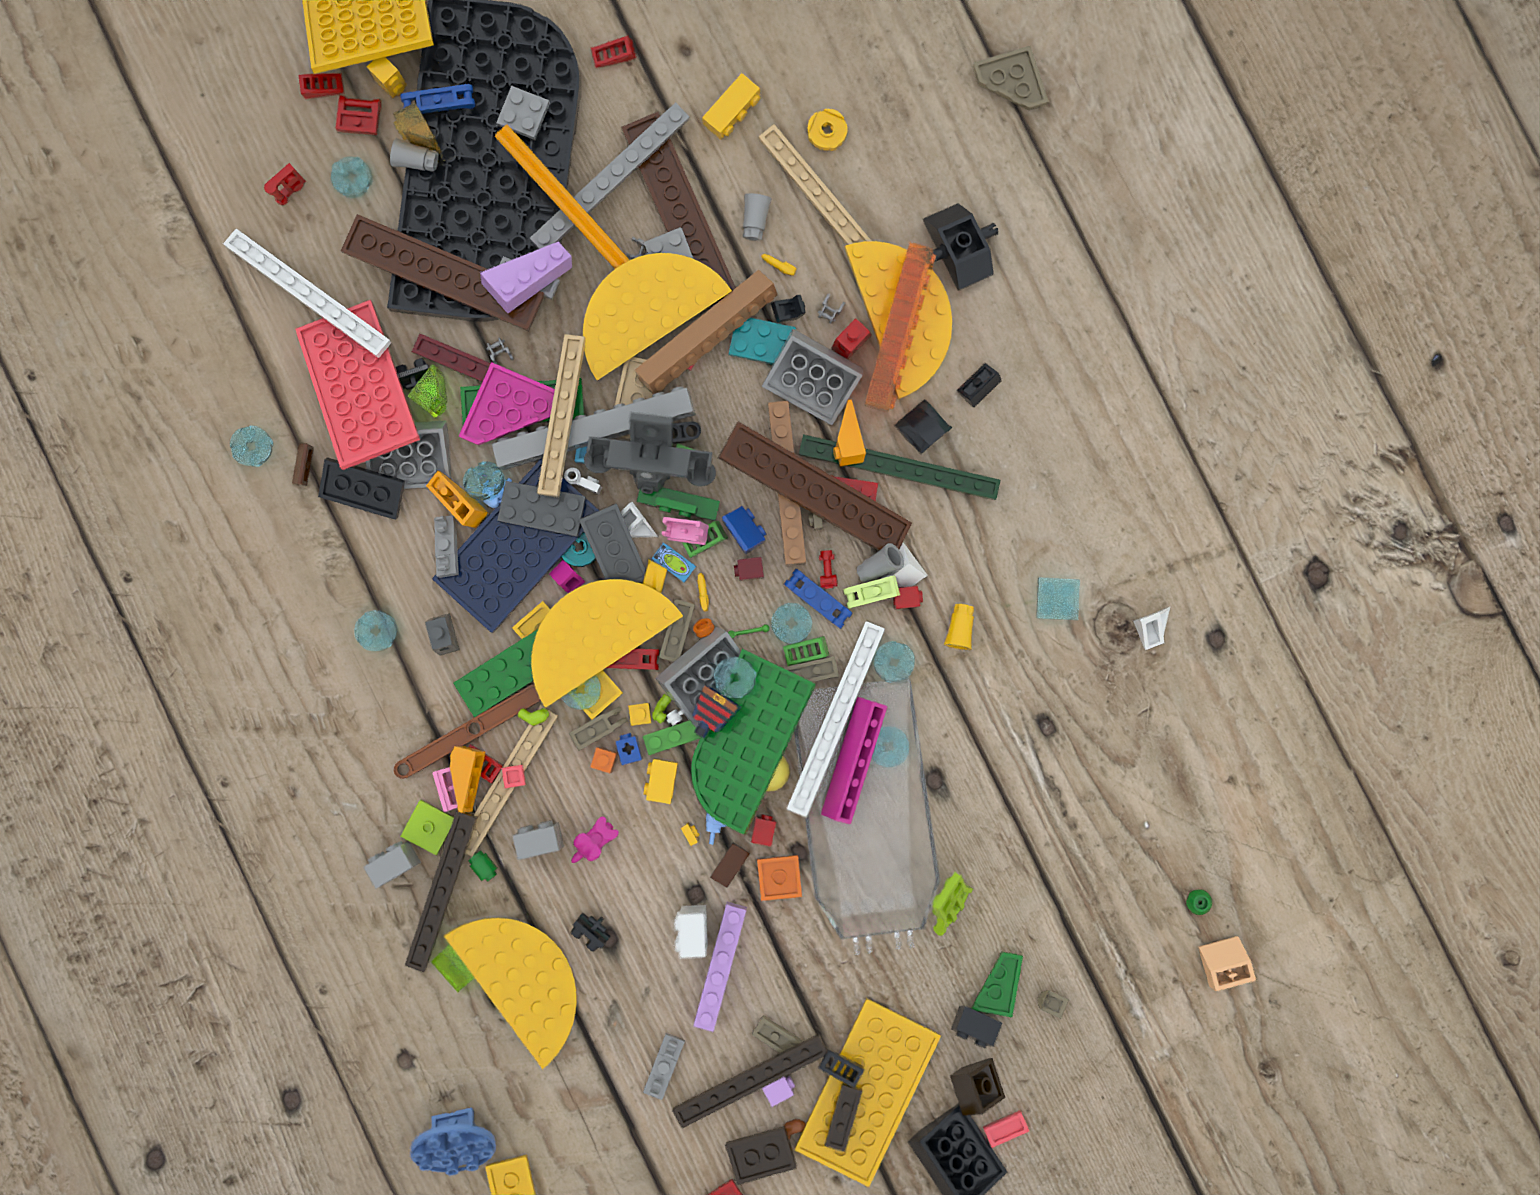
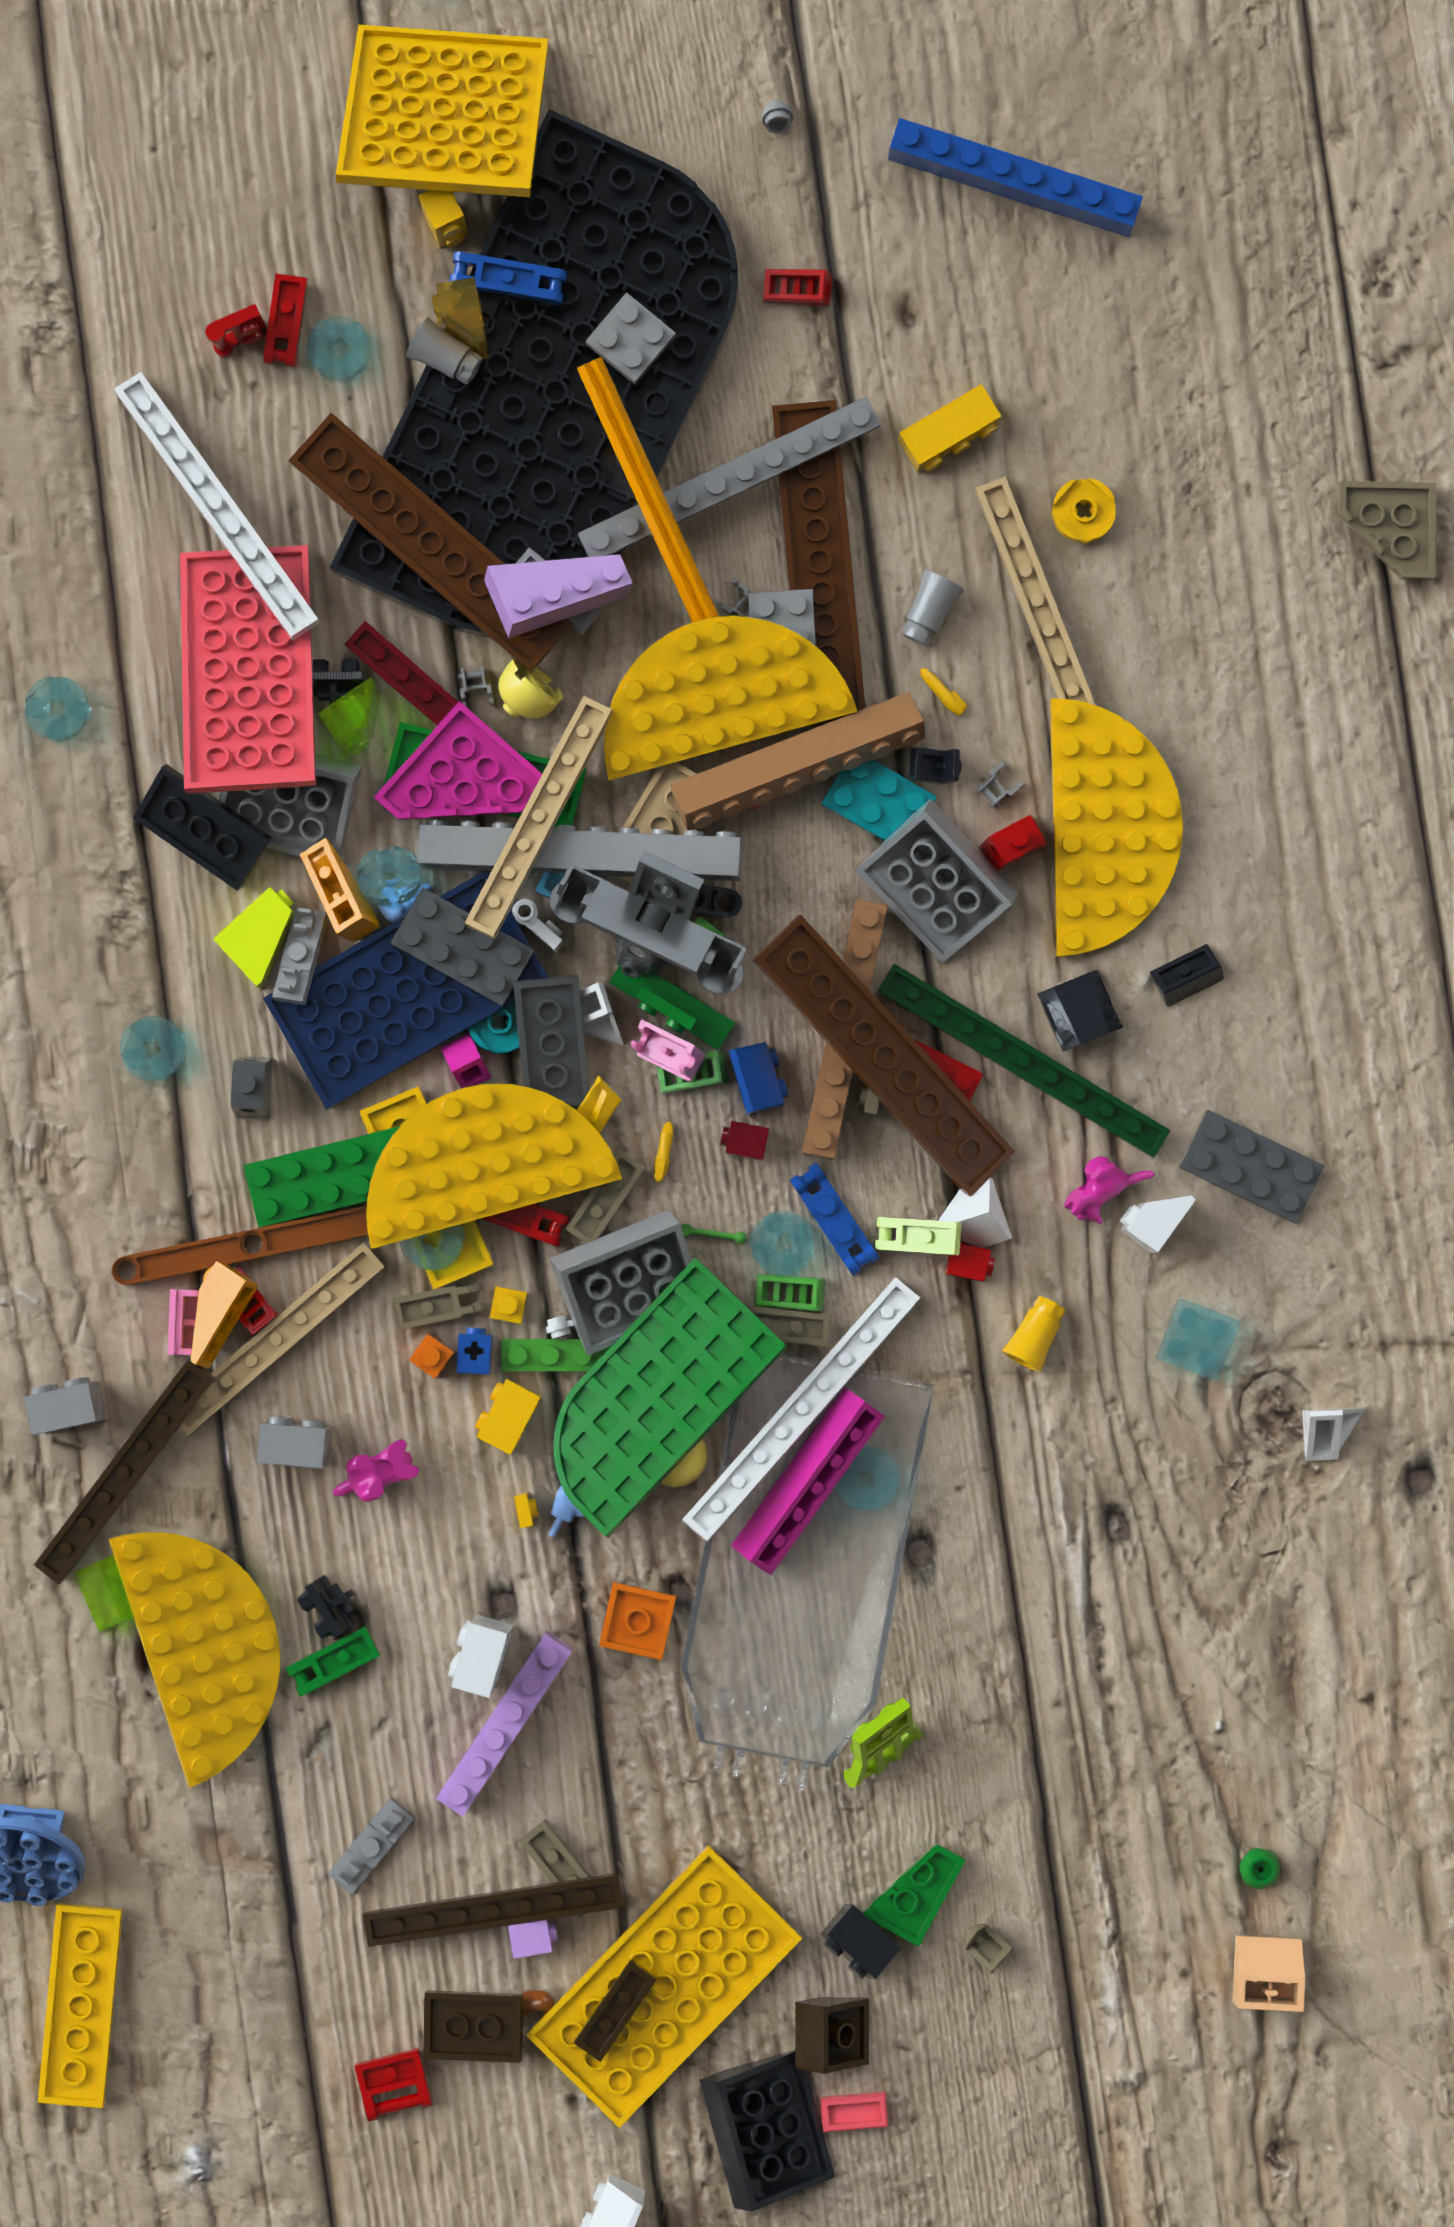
camera: 25 degrees right, 0 degrees up
reddish brown slope [292,443,314,486] -> none
red slope [298,73,344,99] -> none
red plate [335,95,381,135] -> none
lime plate [400,800,454,855] -> none
green brick [468,851,498,882] -> none
coral tile [502,765,526,788] -> none
lime arm [518,708,549,726] -> none
tile [652,542,696,583] -> none
lime arm [652,693,672,723] -> none
torso [692,686,741,738] -> none
orange tile [693,618,714,638] -> none
reddish brown slope [710,842,750,887] -> none
clear light blue plate [714,657,756,699] -> none
red brick [751,814,776,847] -> none
black slope [818,1049,865,1088] -> none
red bar [819,550,838,589] -> none
light orange slope [833,399,866,466] -> none
light grey plant [856,543,904,583] -> none
clear orange brick [865,242,936,413] -> none
clear light blue plate [874,641,915,683] -> none
black slope [922,203,998,291] -> none
none -> neon yellow slope [213,887,295,989]
none -> red plate [263,273,308,368]
none -> green plate [285,1626,381,1697]
none -> light yellow cylinder [498,659,563,719]
none -> dark pink animal [1064,1156,1155,1224]
none -> white slope [1119,1195,1196,1253]
none -> dark grey plate [1179,1110,1325,1224]

